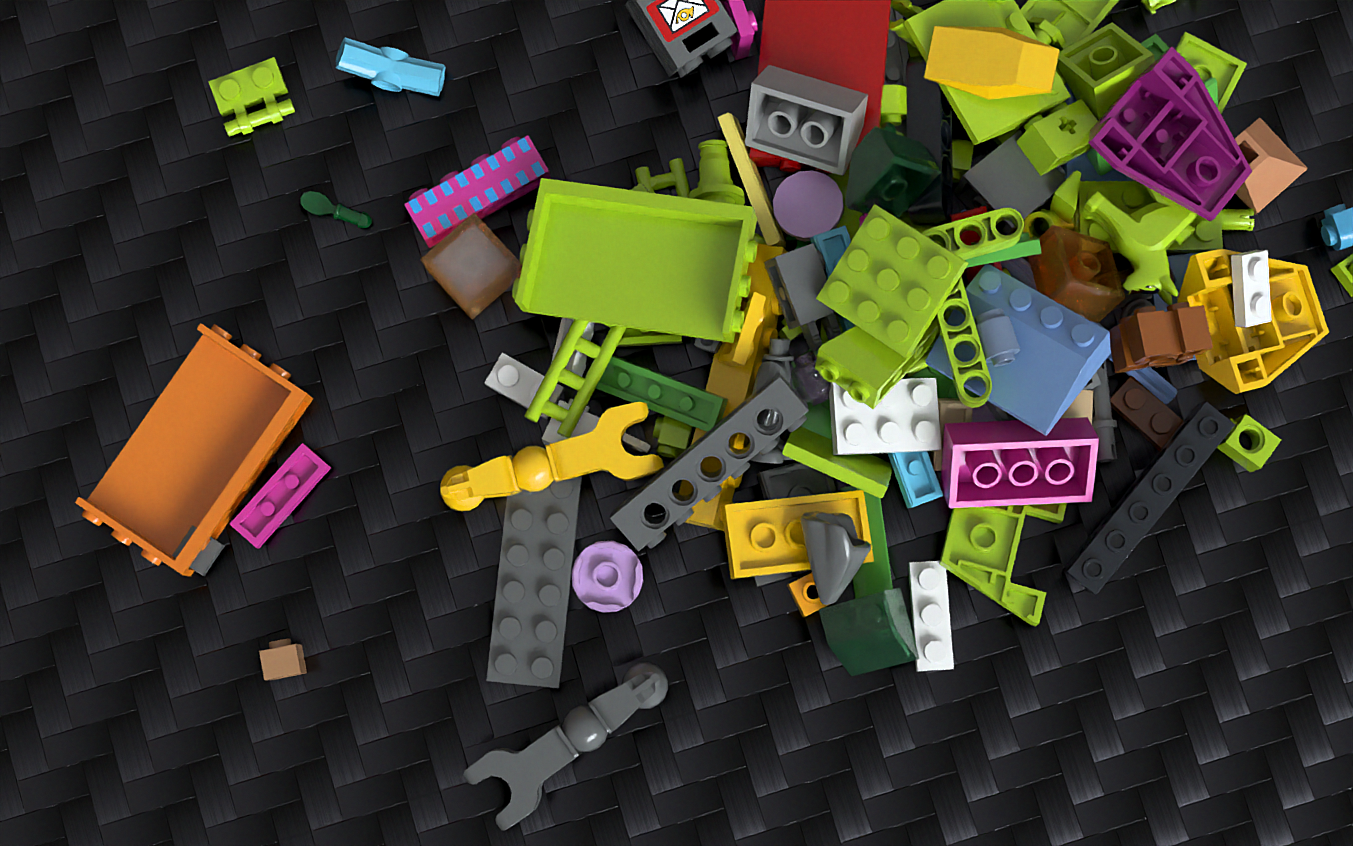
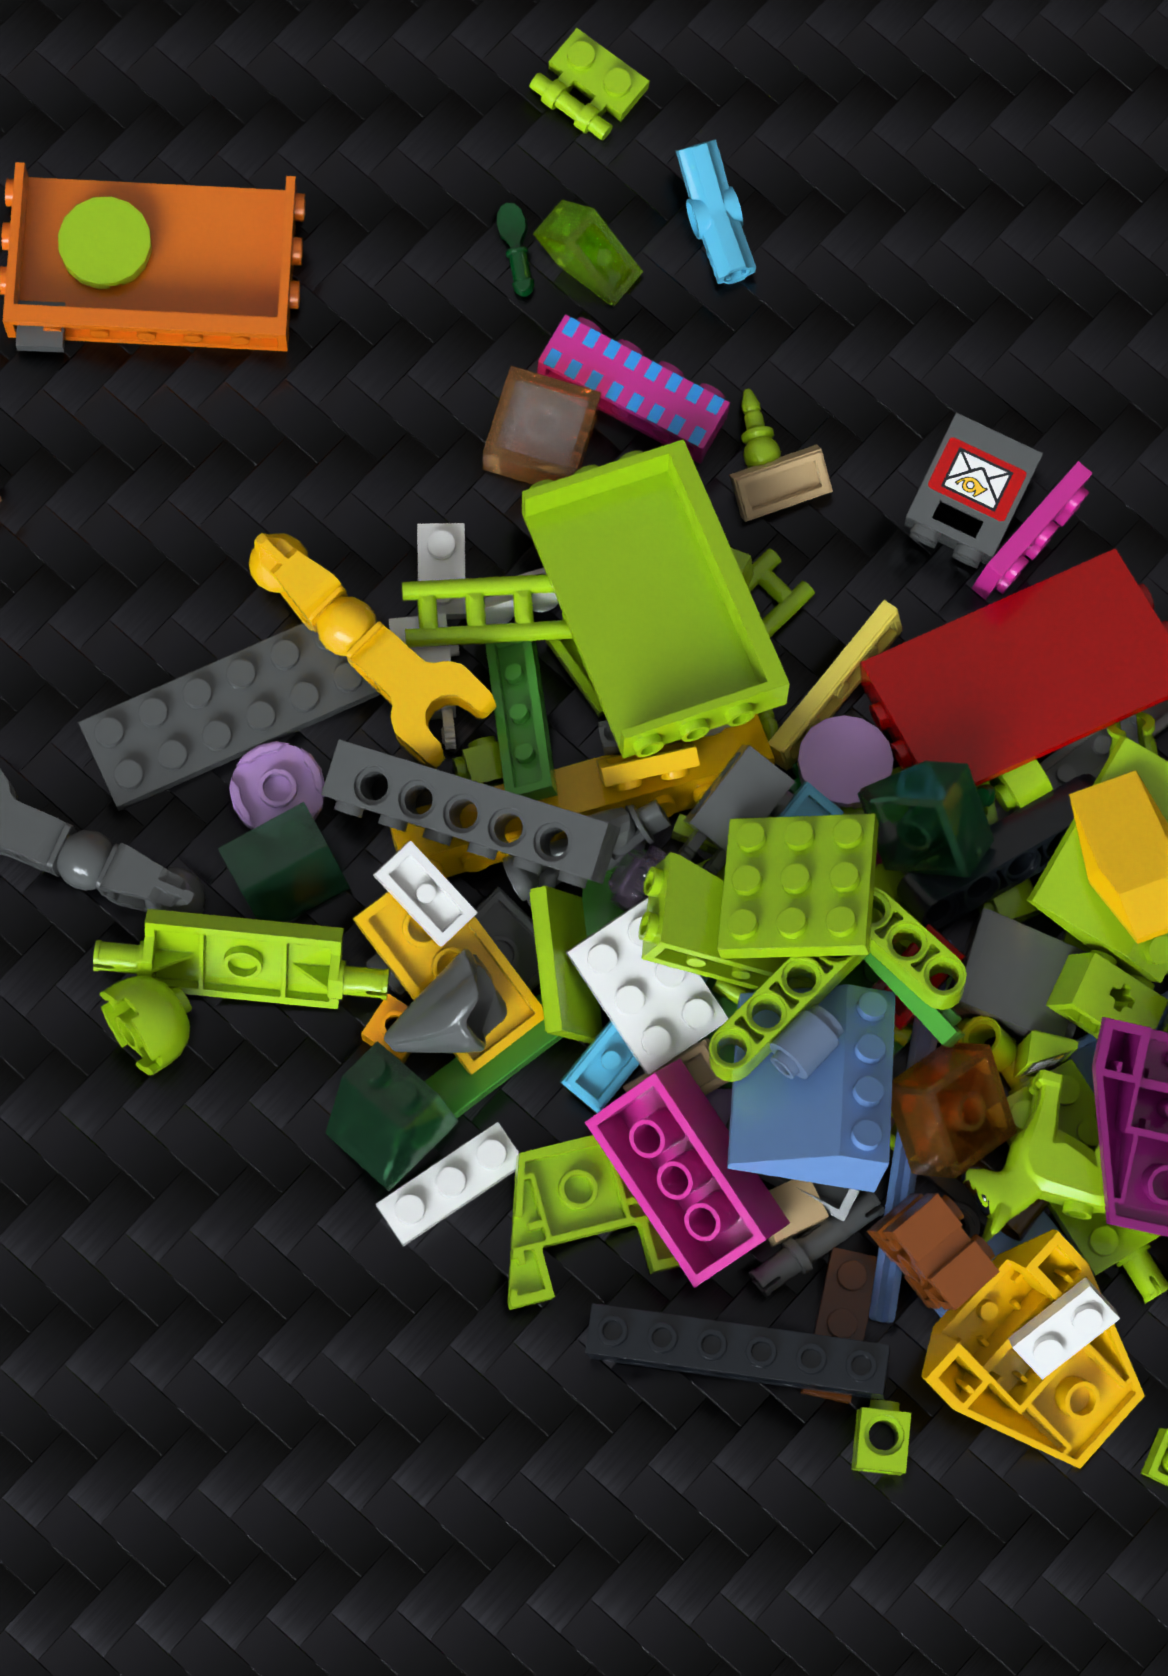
camera: 55 degrees right, 5 degrees down
dark pink plate [230,443,331,549] -> none
lime piece [688,140,745,205] -> none
light grey slope [745,65,868,176] -> none
none -> lime tile [58,196,152,289]
none -> lime plate [93,909,390,1009]
none -> lime cylinder [100,975,192,1075]
none -> clear green slope [218,802,350,922]
none -> white plate [373,841,478,947]
none -> clear neon green slope [533,200,643,306]
none -> tan tile [729,444,833,522]
none -> lime bar [741,388,781,468]

